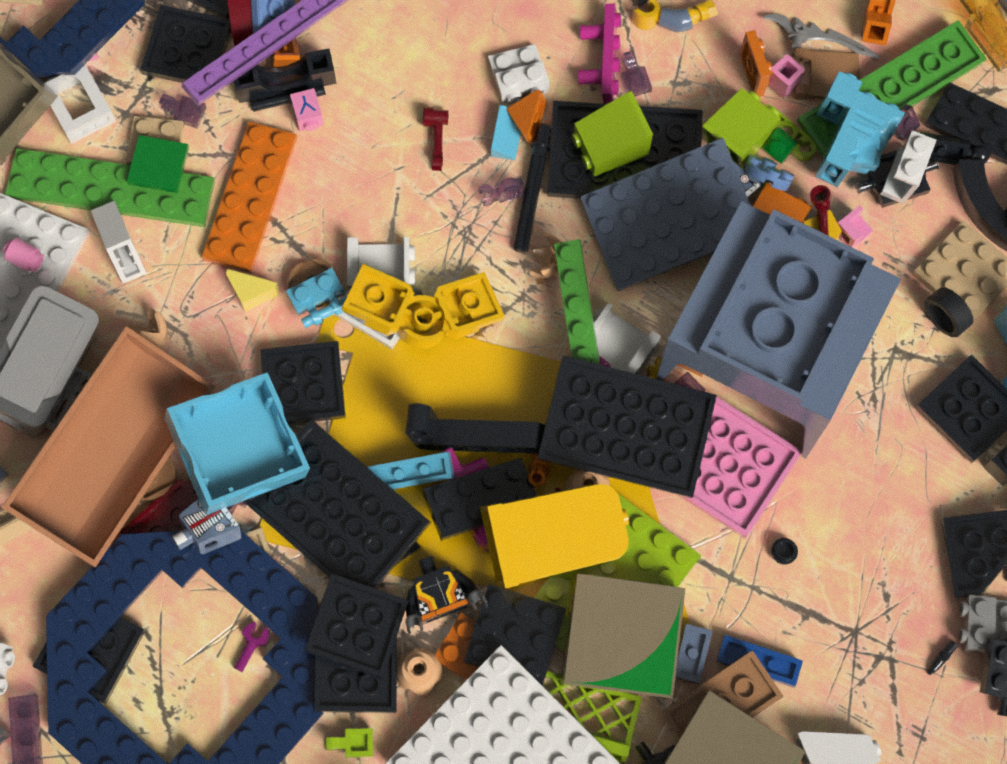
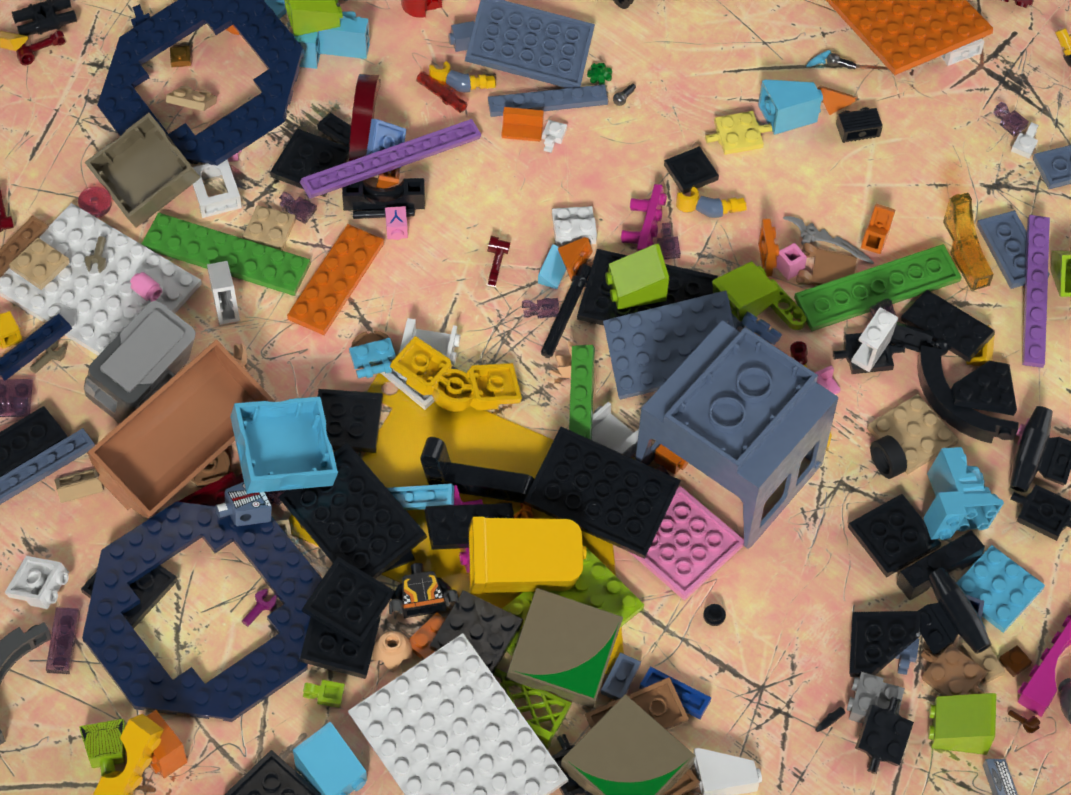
camera: 10 degrees right, 15 degrees down
green tile [127,135,189,193] -> none
light yellow slope [226,269,279,312] -> none
green plate [763,127,798,164] -> none
medium azure brick [815,71,905,187] -> none

